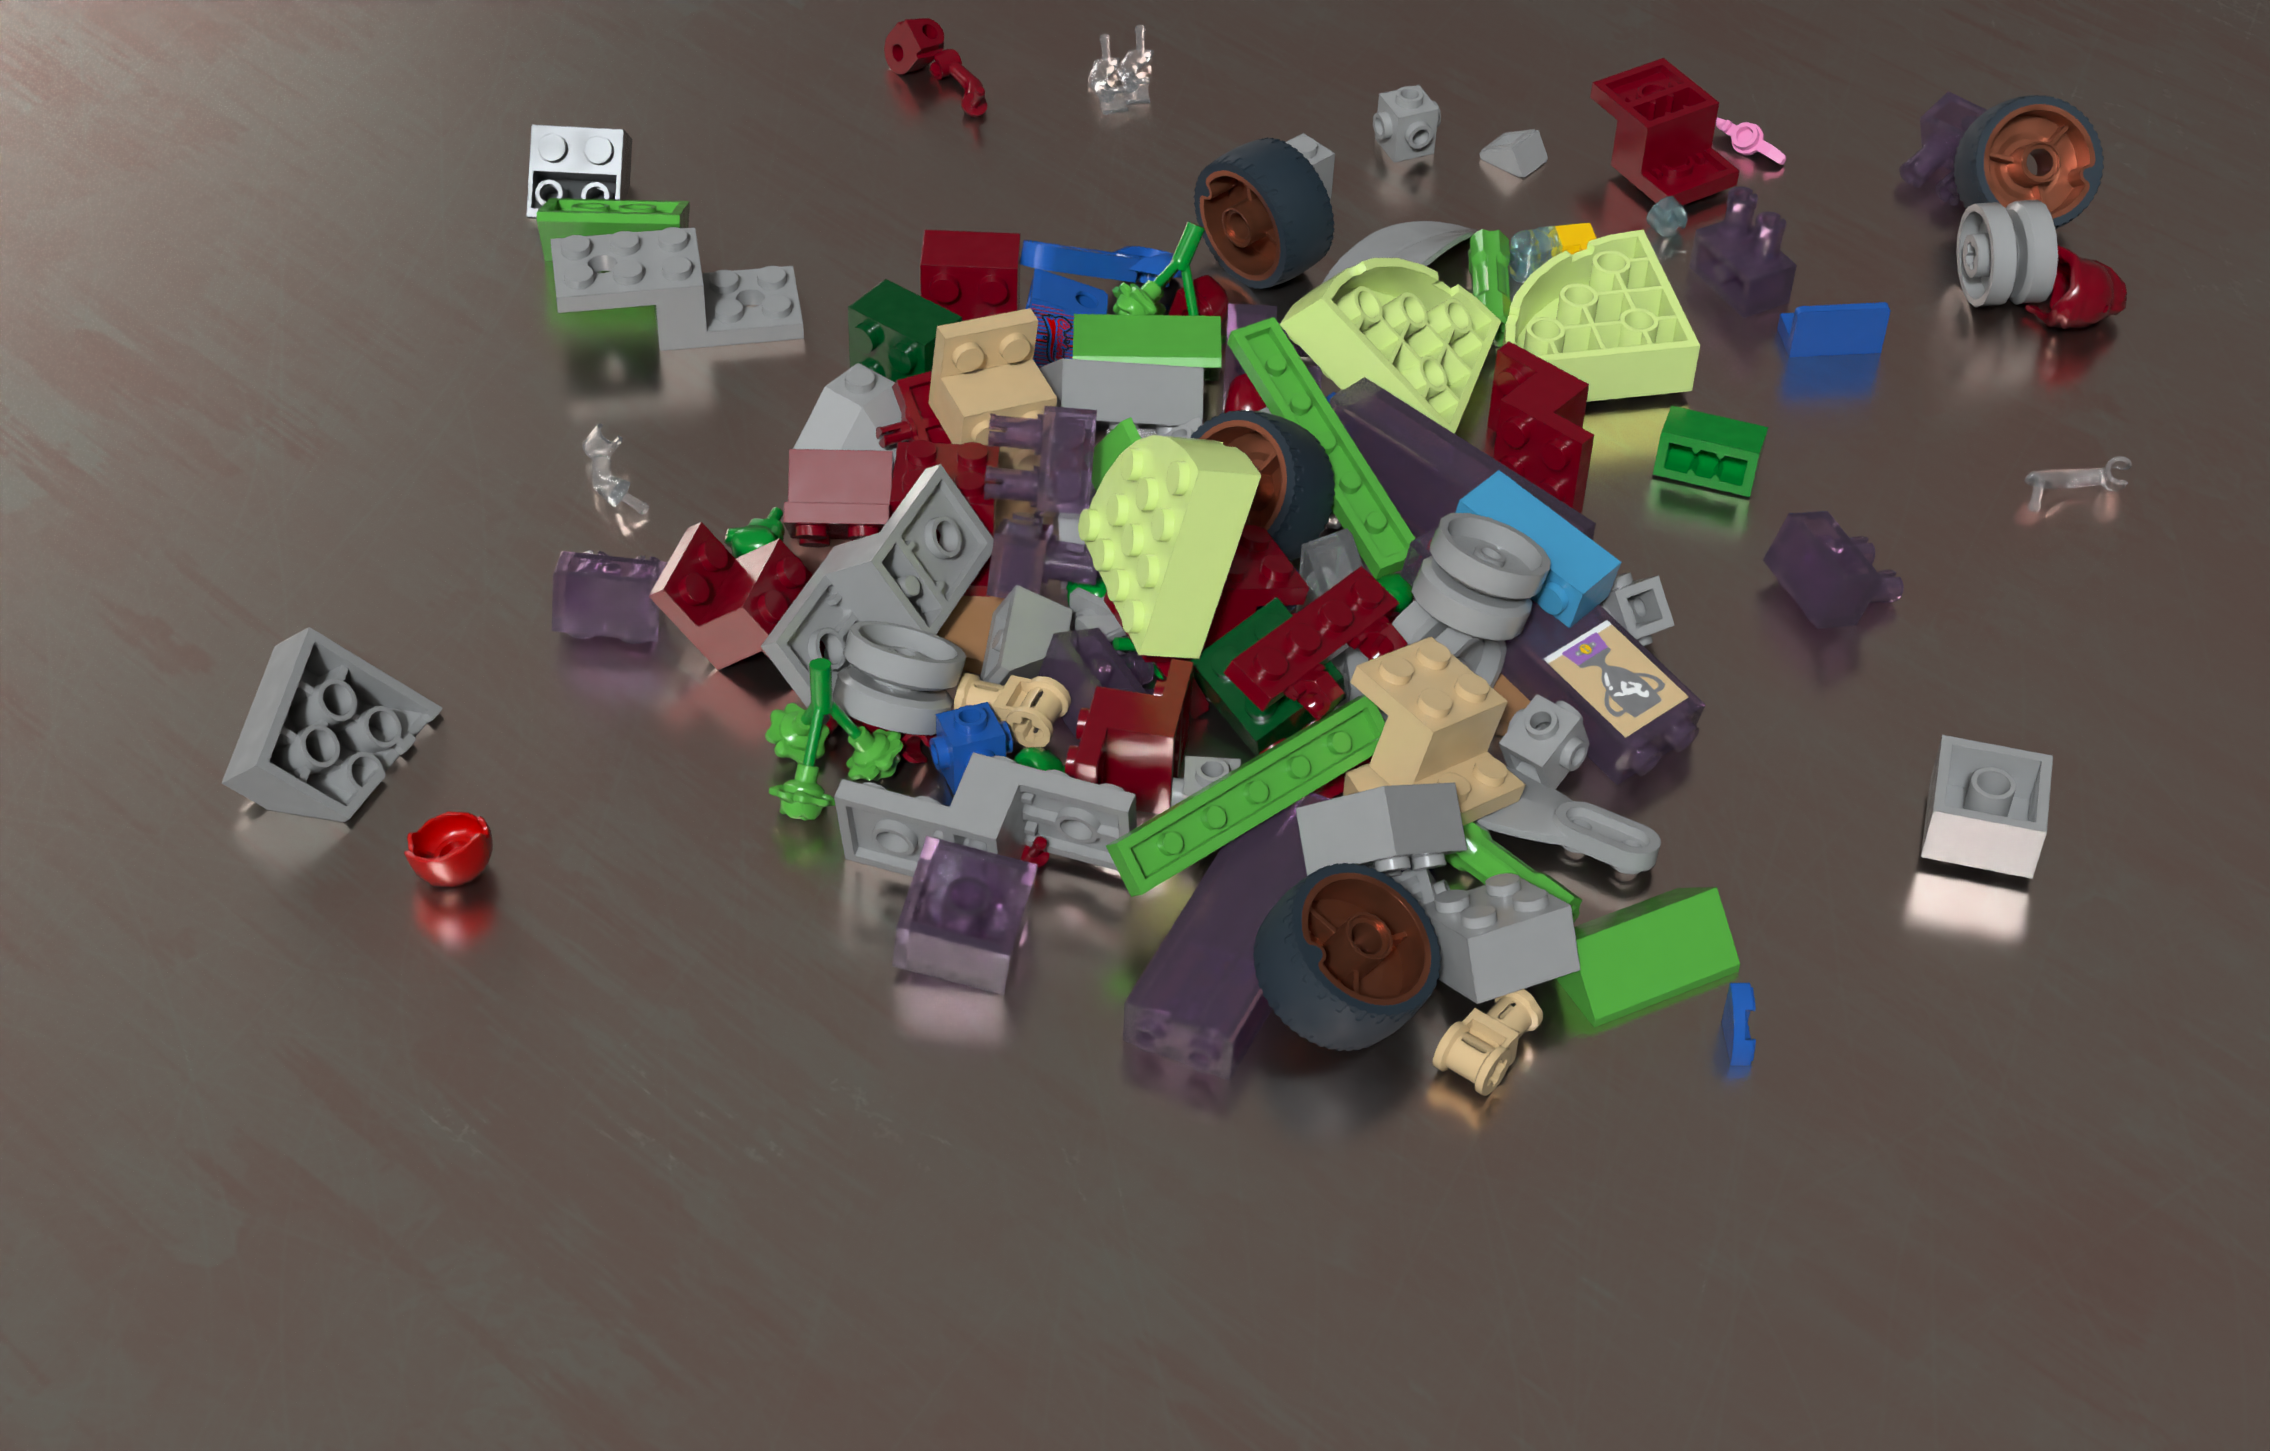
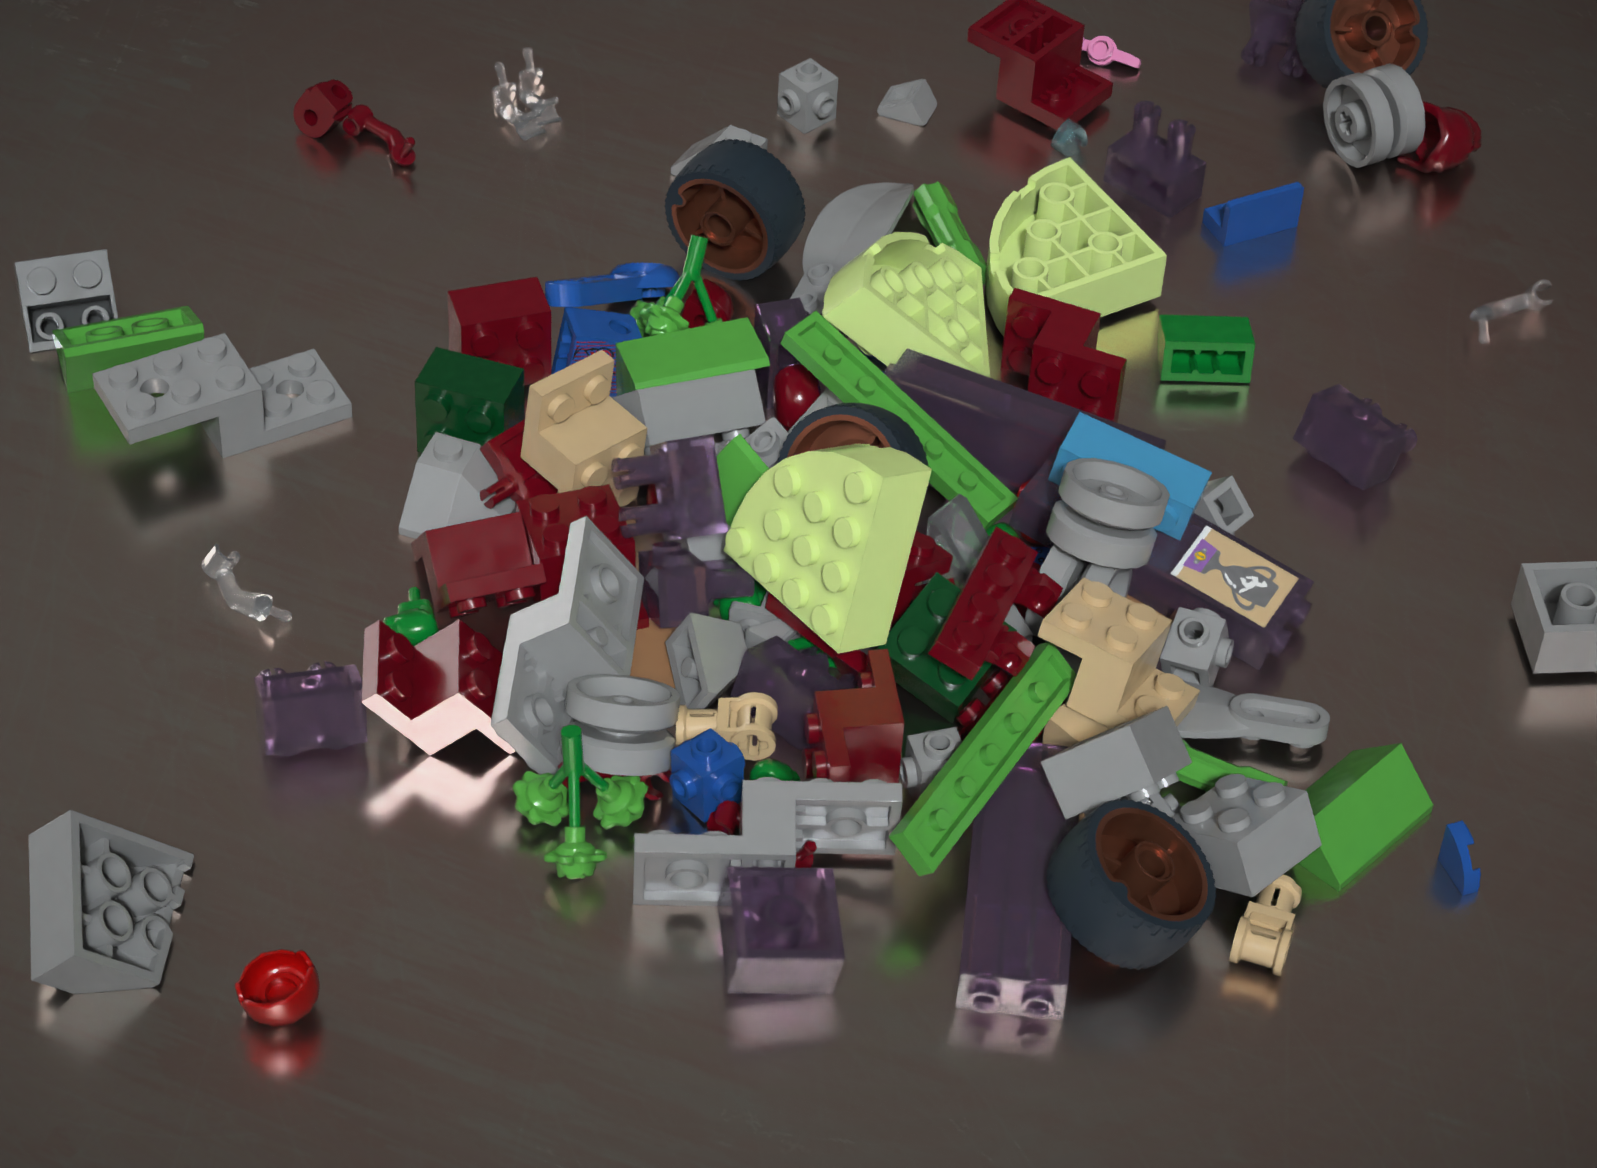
camera: 20 degrees left, 0 degrees up
clear light blue leg [1508,223,1597,284] -> none

